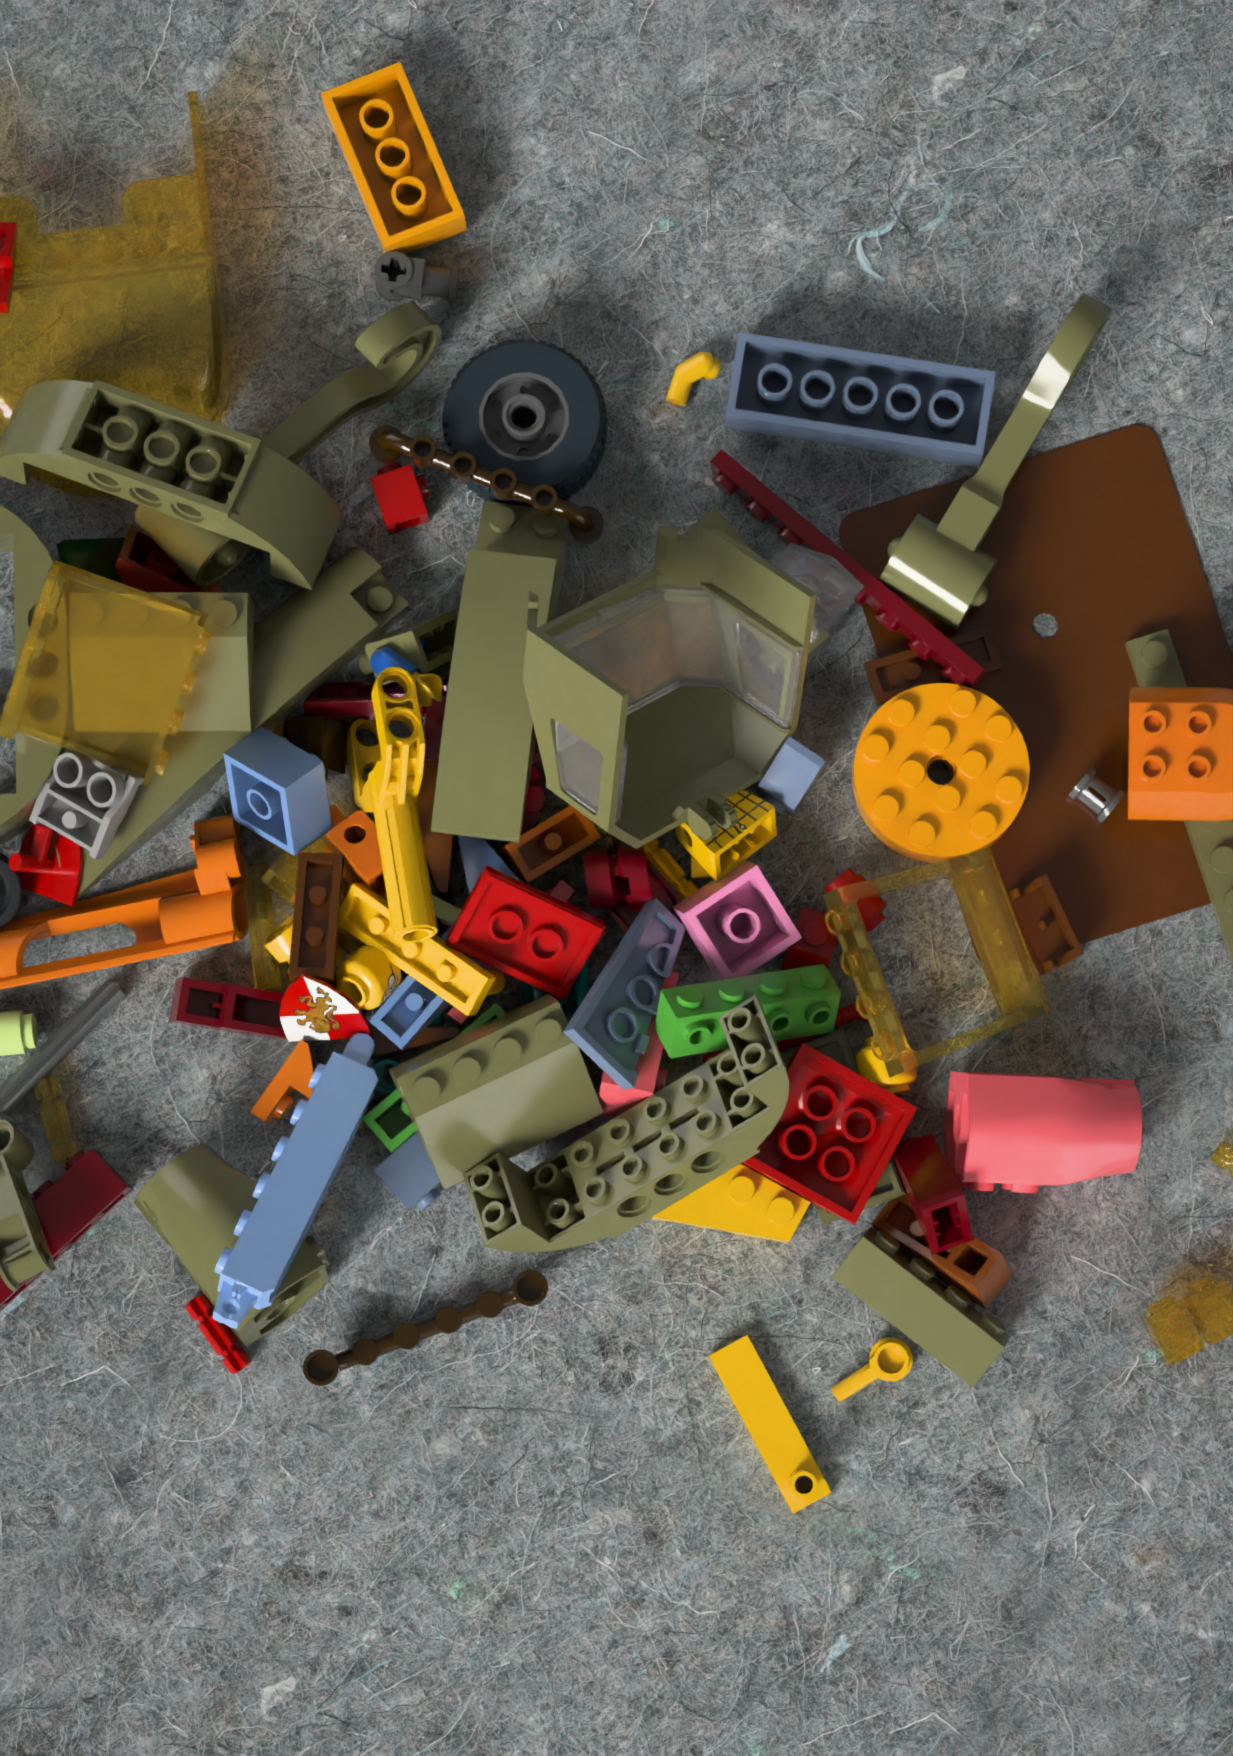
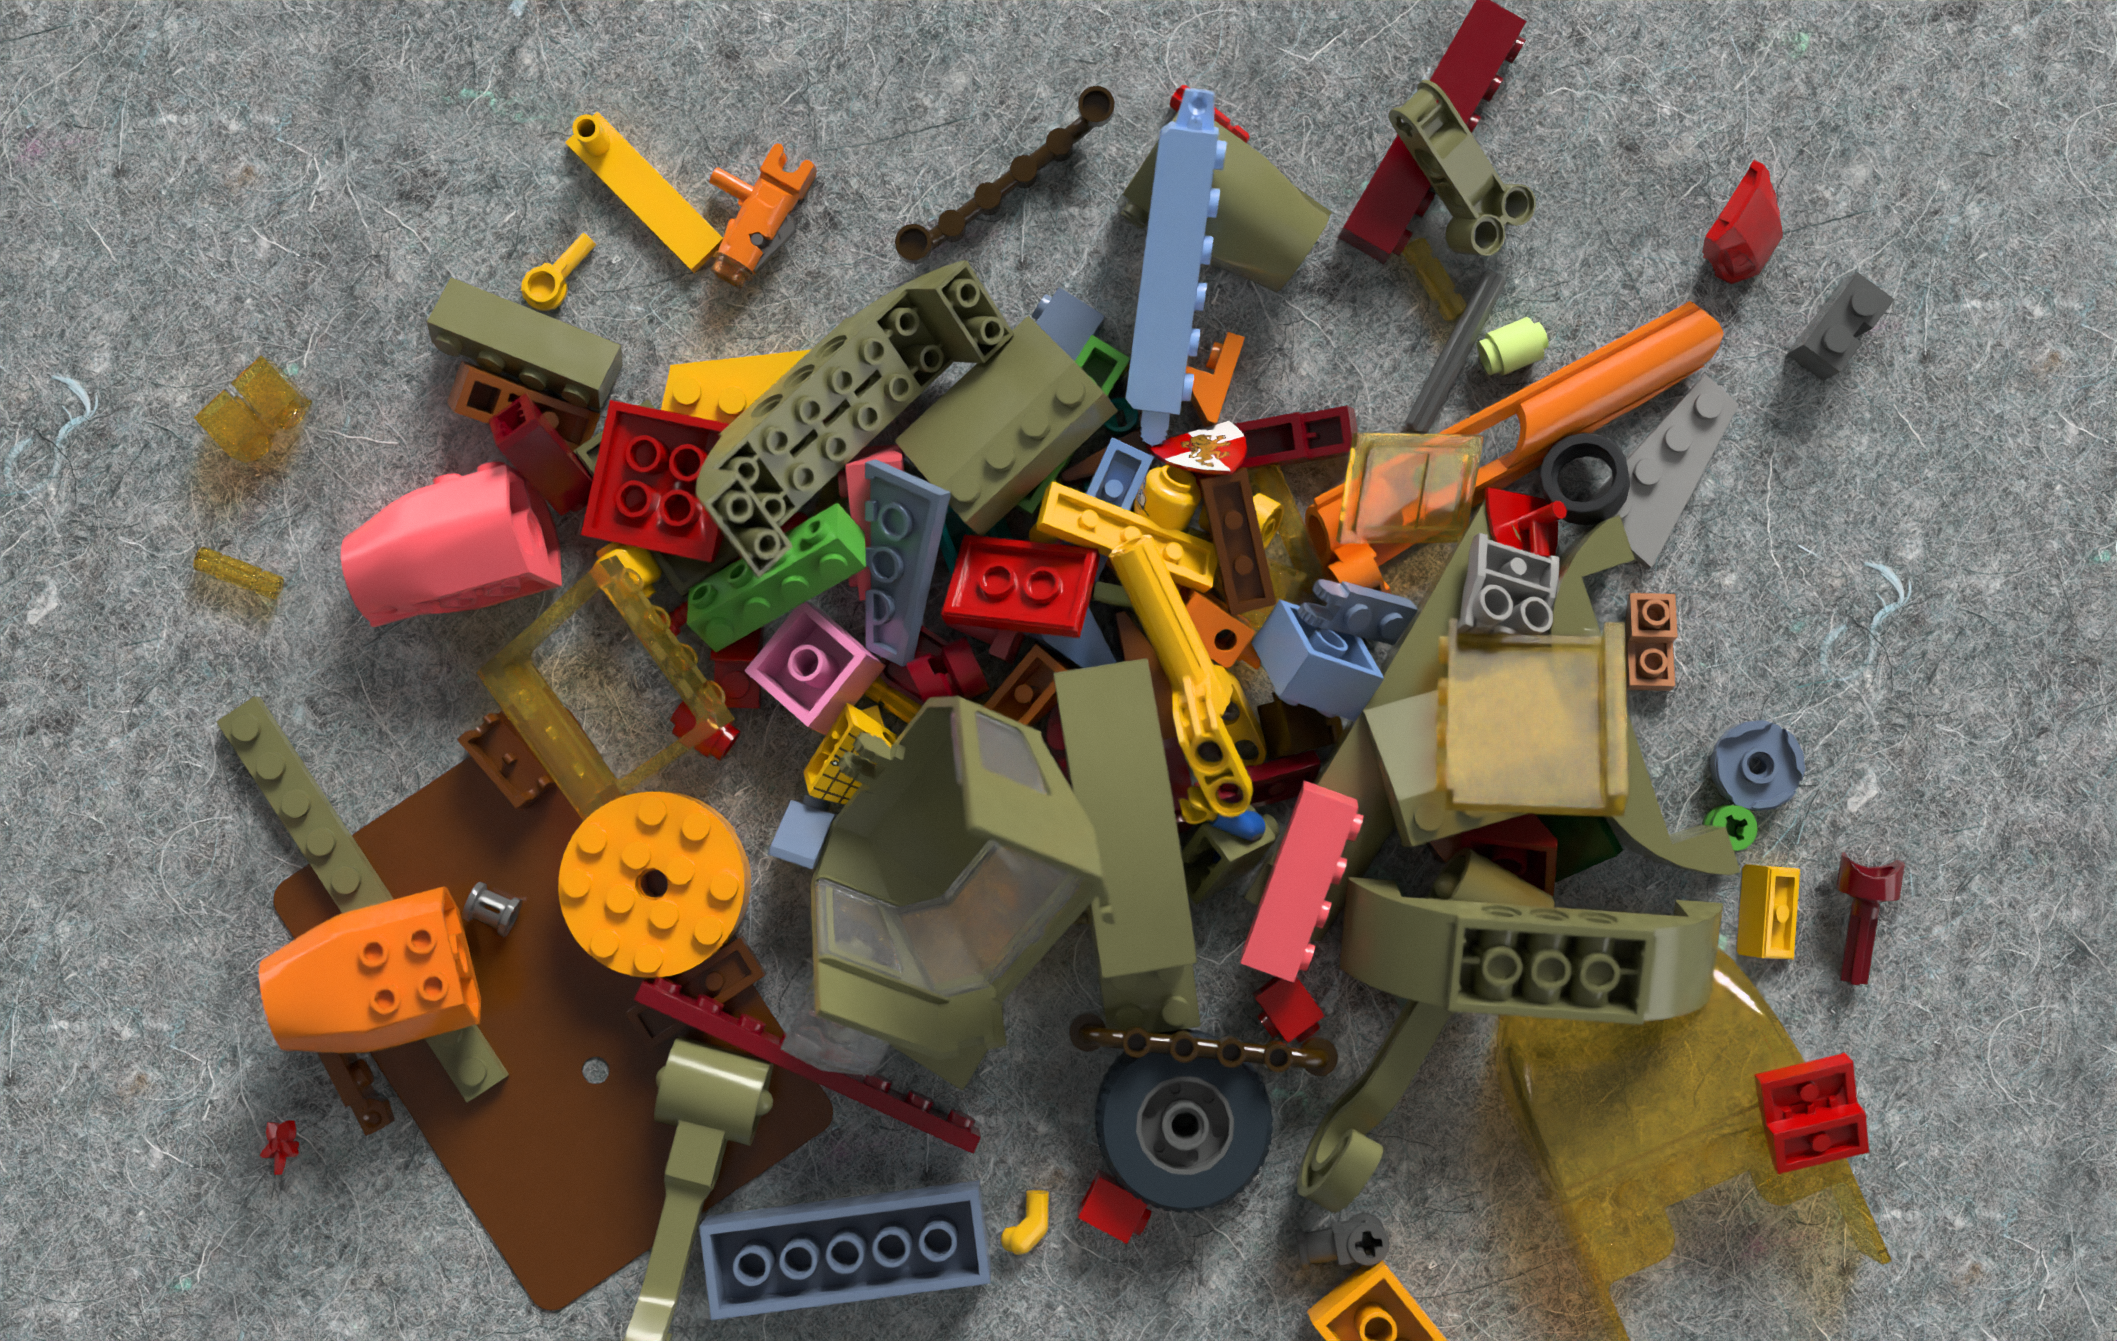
camera: 155 degrees right, 5 degrees up
none -> orange piece [709,143,817,289]
none -> red brick [1077,1169,1152,1244]
none -> coral brick [1240,781,1363,983]
none -> sand blue hinge [1297,579,1418,645]
none -> clear yellow piece [1336,432,1484,544]

